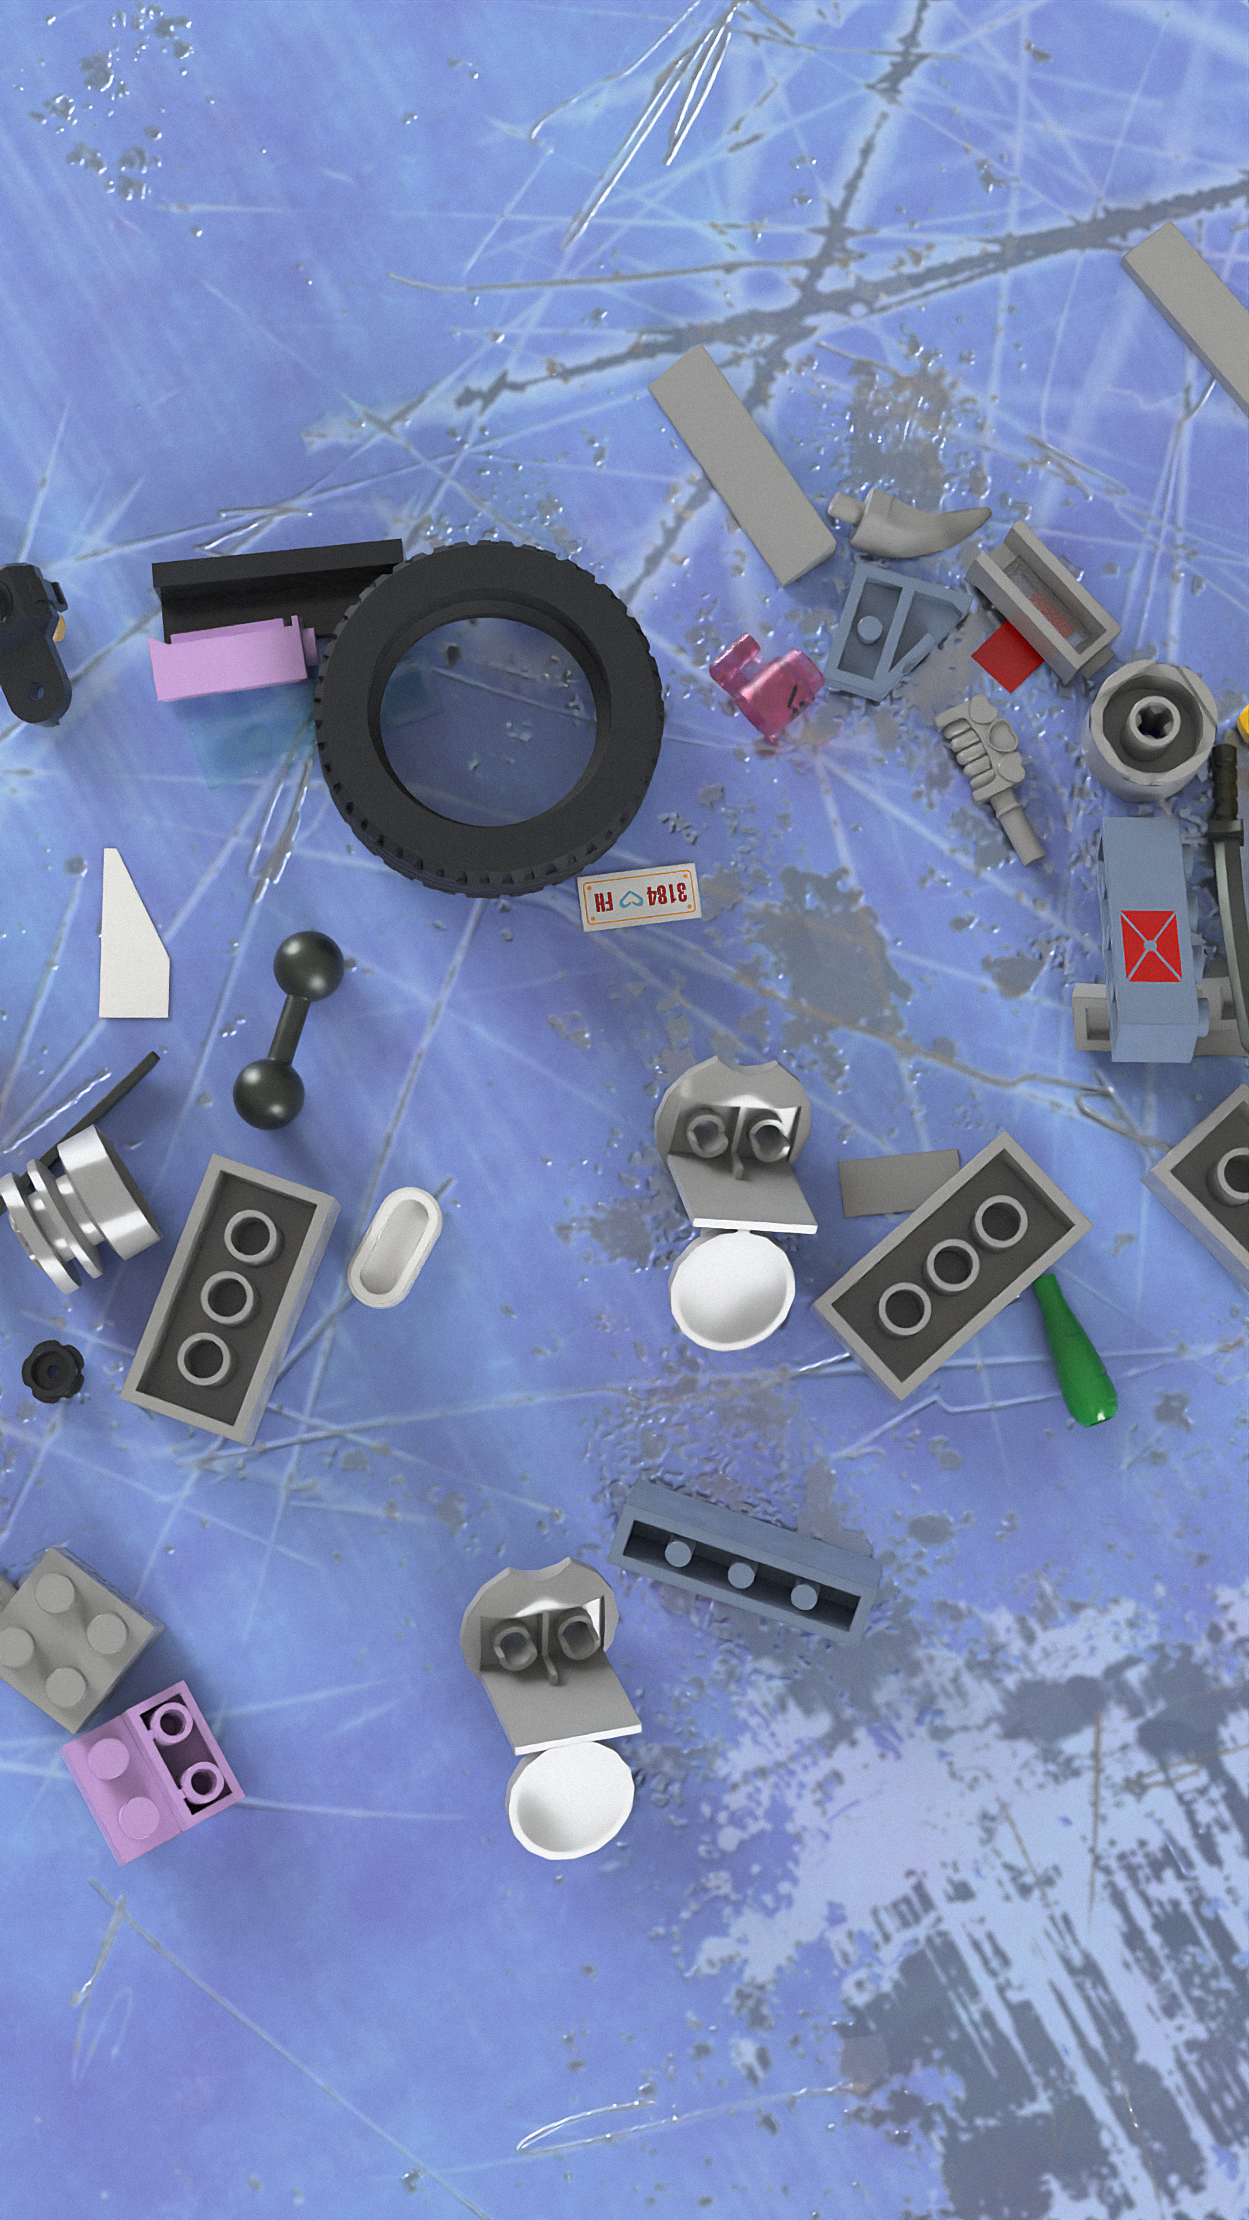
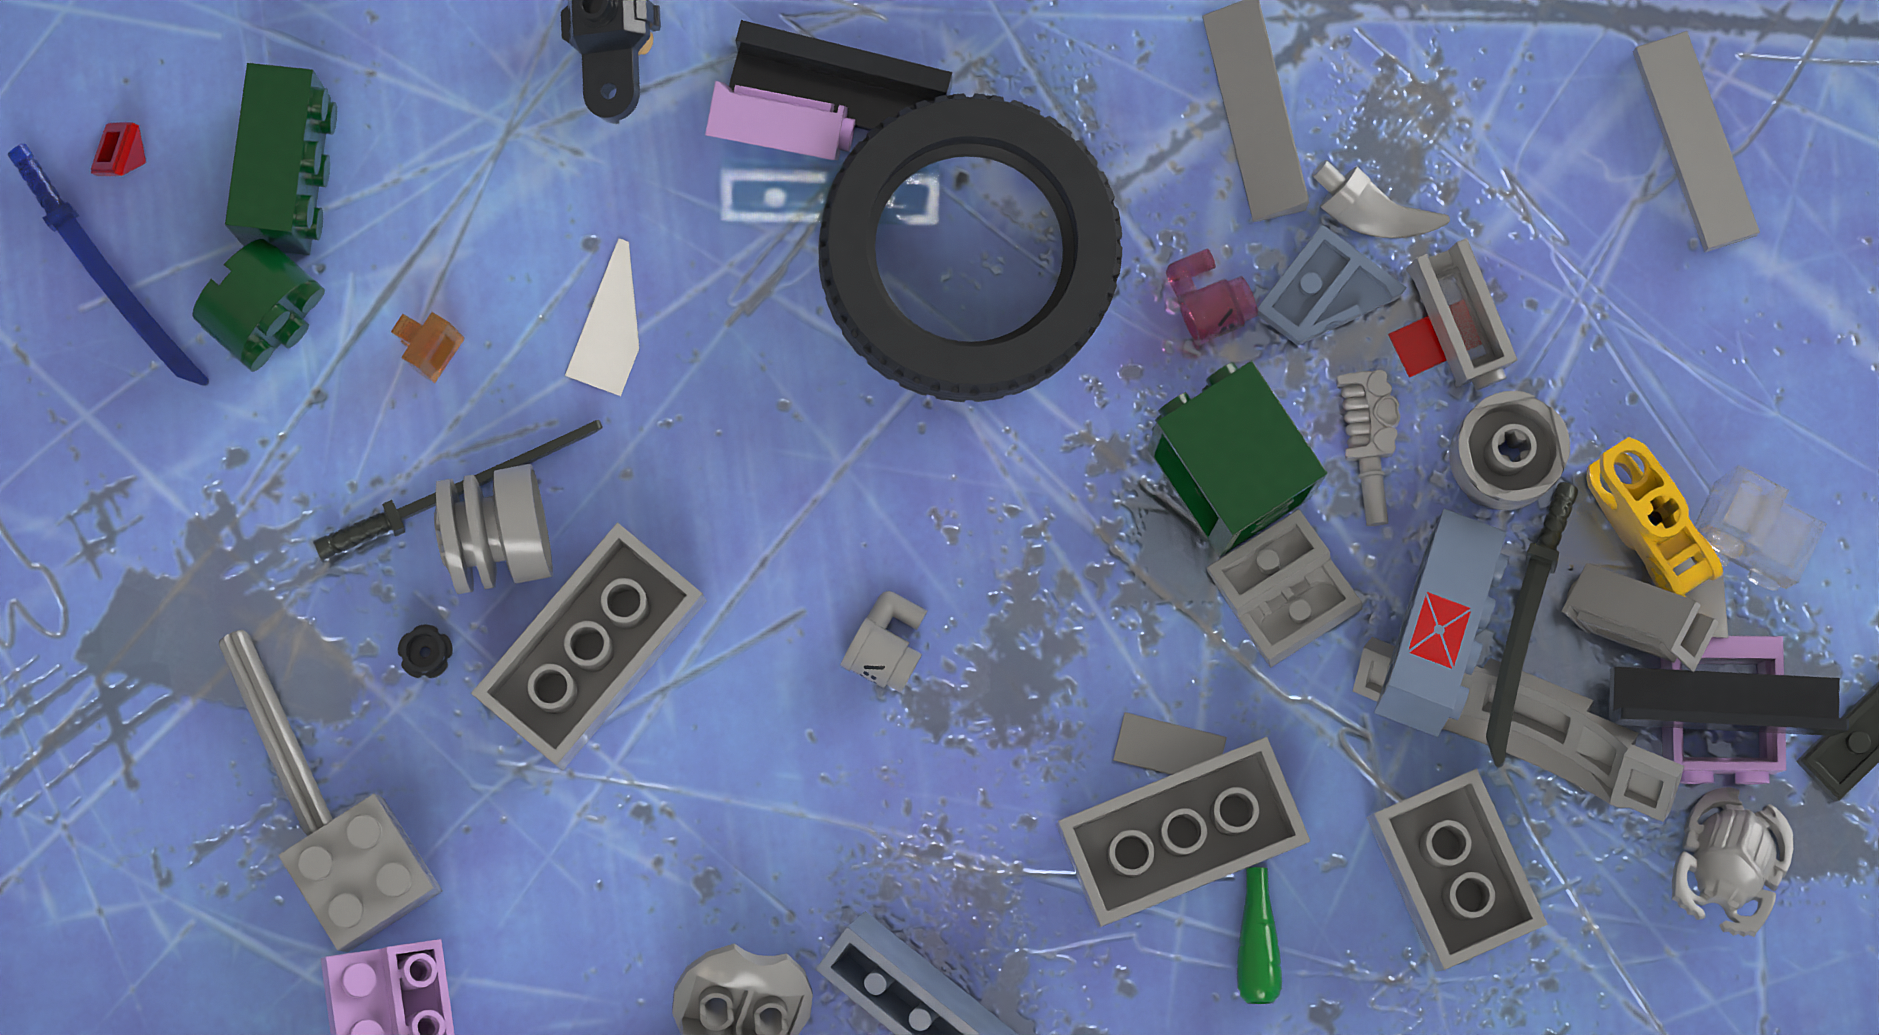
camera: 15 degrees right, 0 degrees up
pearl dark grey piece [232,931,345,1130] -> none
white tile [347,1187,443,1309] -> none
white sticker [577,863,702,932] -> none
light grey piece [655,1055,818,1352] -> none
none -> light grey piece [840,591,927,693]
none -> dark green container [1147,360,1328,558]
none -> light grey slope [1207,509,1363,668]

